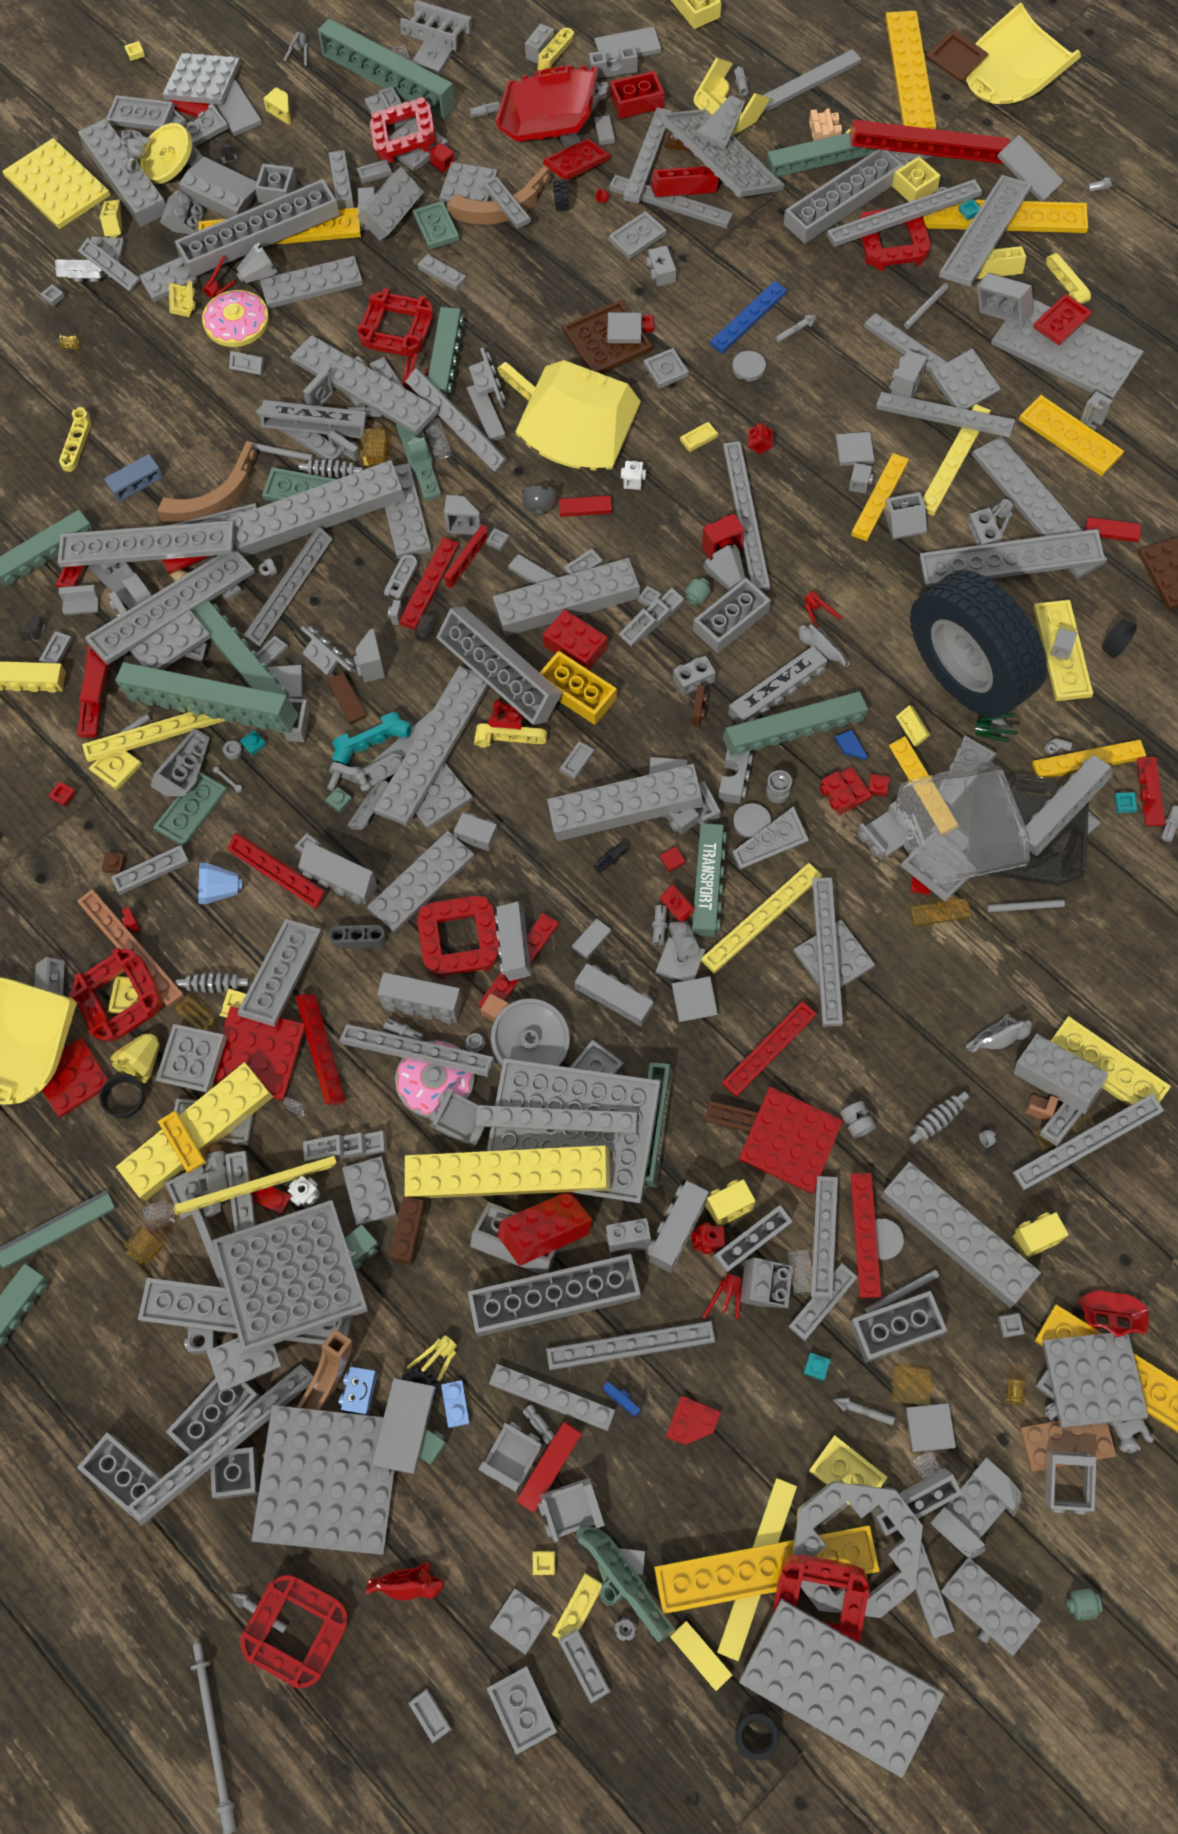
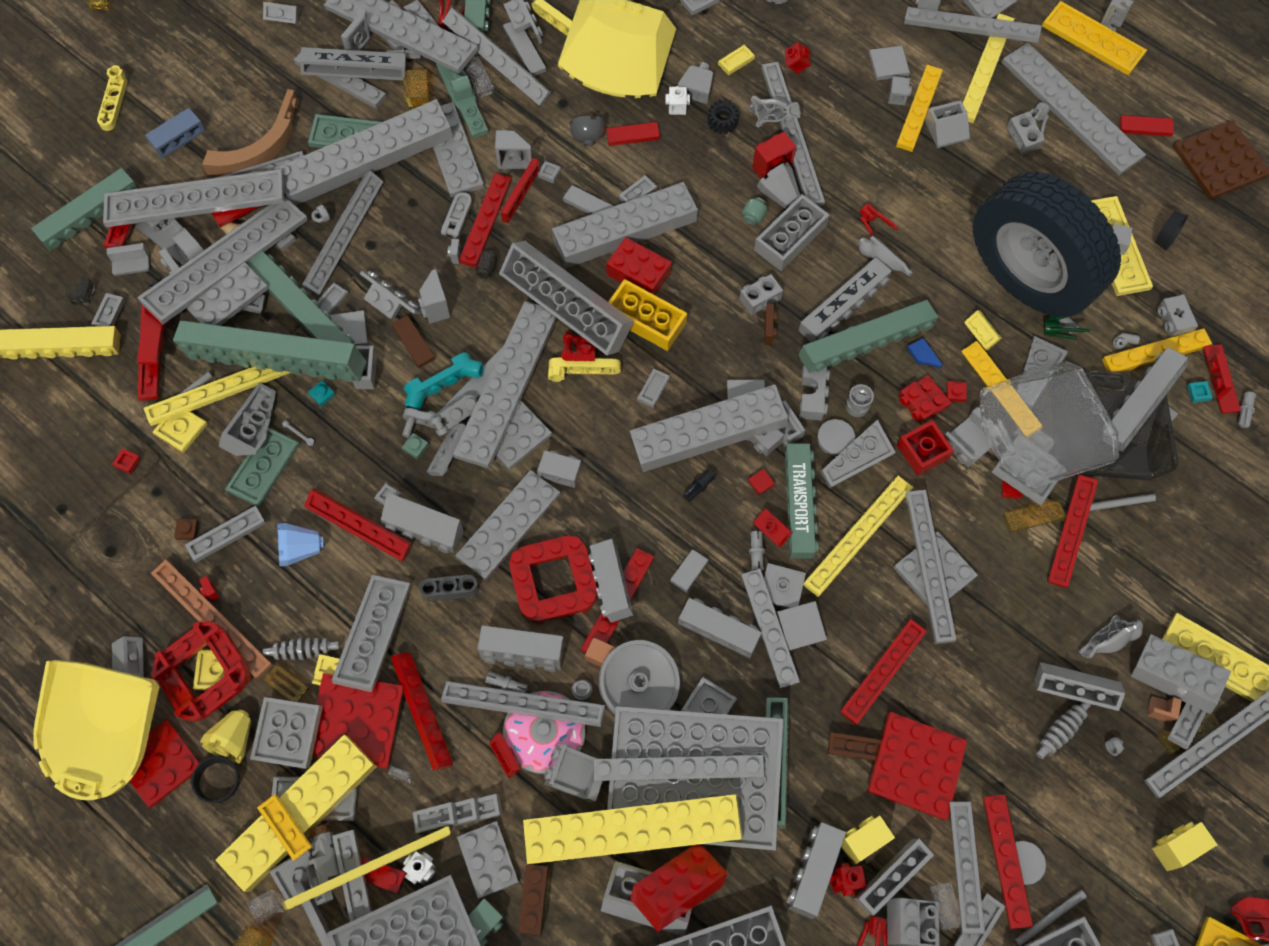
camera: 10 degrees left, 0 degrees up
light grey tile [223,740,242,760] -> none
light grey bar [253,443,314,461] -> none
light grey piece [299,459,363,478] -> none
light grey plate [328,431,360,462] -> none
light grey panel [606,1218,651,1256] -> none
light grey slope [619,588,685,647] -> none
light grey tile [638,586,662,607] -> none
light grey plate [669,920,700,957] -> none
light grey wheel [840,1101,877,1139] -> none
light grey brick [880,1162,1041,1308] -> none
light grey plate [920,529,1105,588] -> none
none -> red plate [489,732,521,778]
none -> light grey torso [678,62,713,104]
none -> black tyre [707,101,739,134]
none -> light grey plate [741,569,800,689]
none -> light grey animal [749,96,801,127]
none -> red brick [897,420,954,477]
none -> light grey brick [1034,662,1125,711]
none -> red plate [1047,475,1098,589]
none -> light grey brick [1157,295,1198,338]

